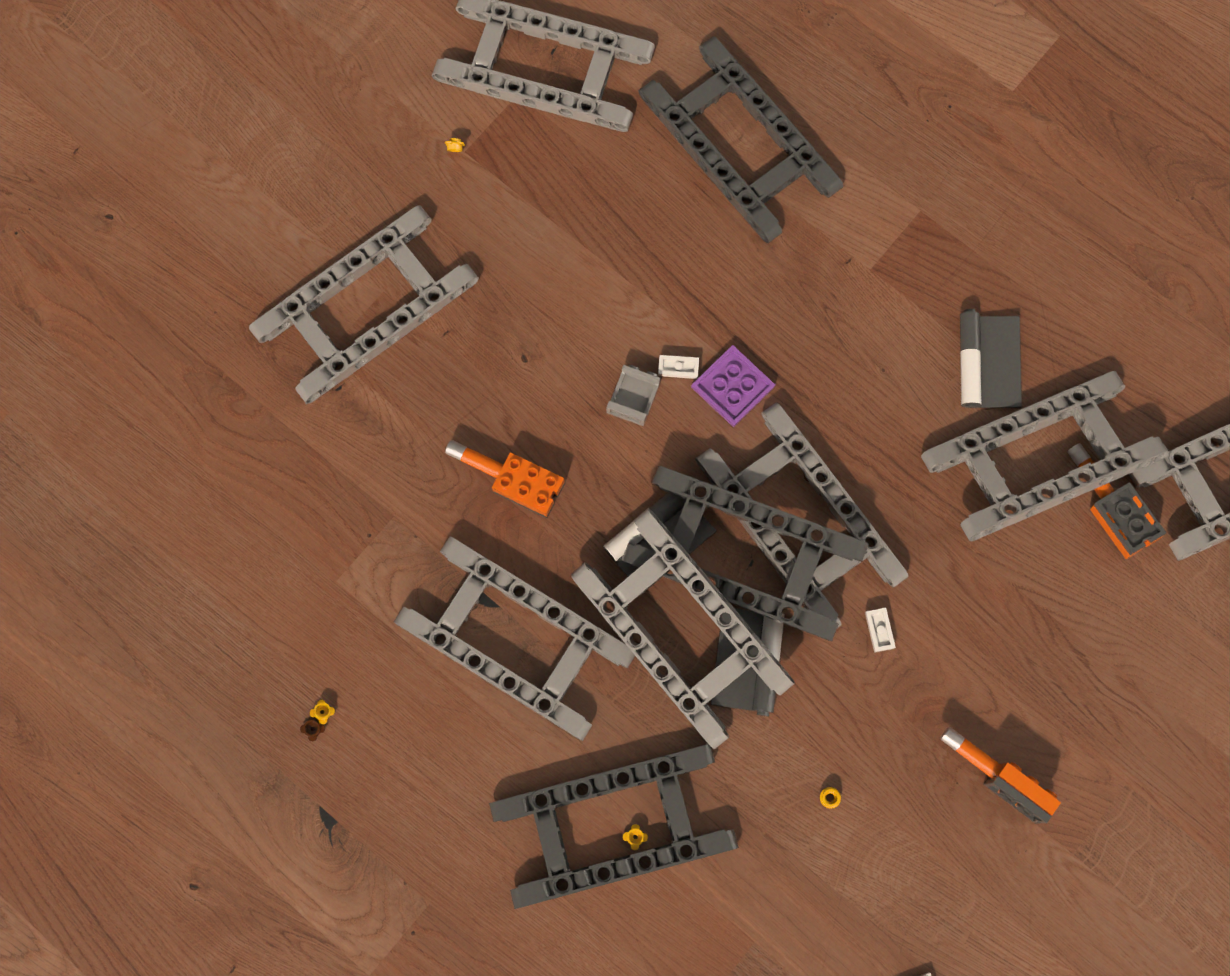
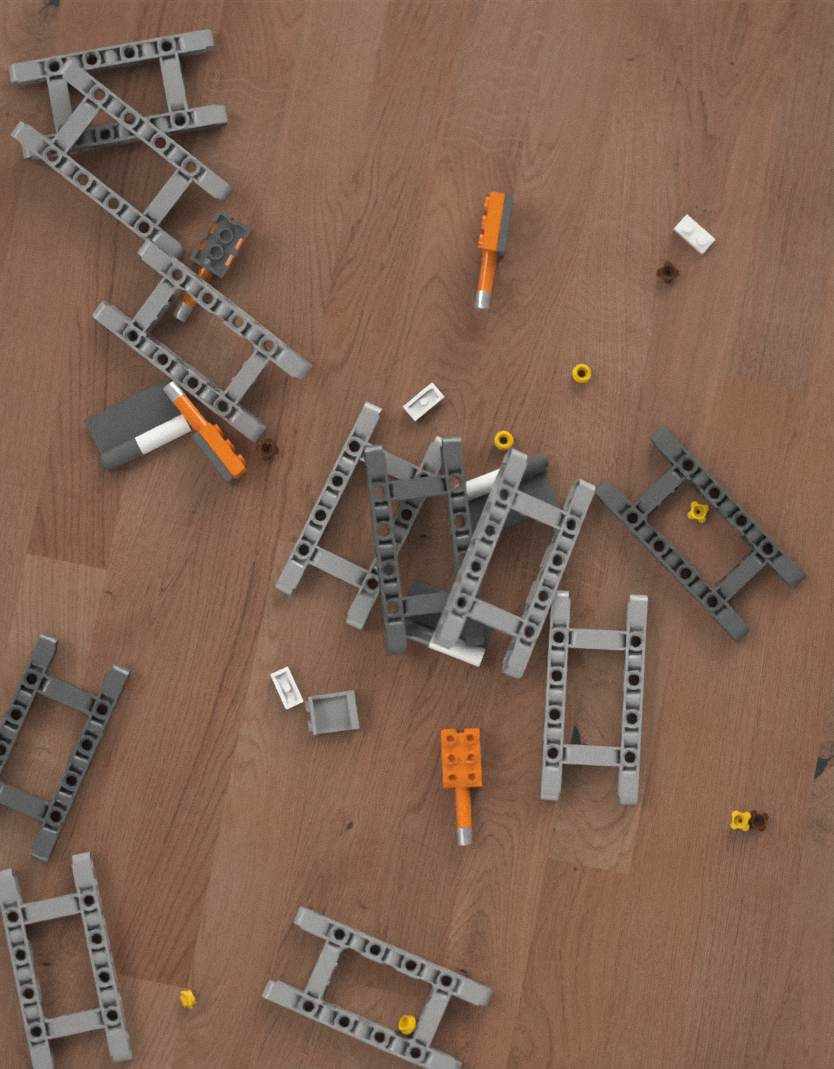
camera: 120 degrees left, 10 degrees up
medium lavender plate [691,345,775,428] -> none
none -> orange piece [163,381,248,484]
none -> reddish brown plate [256,438,279,461]
none -> yellow plate [399,1015,416,1035]
none -> yellow plate [494,431,513,450]
none -> reddish brown plate [656,261,679,284]

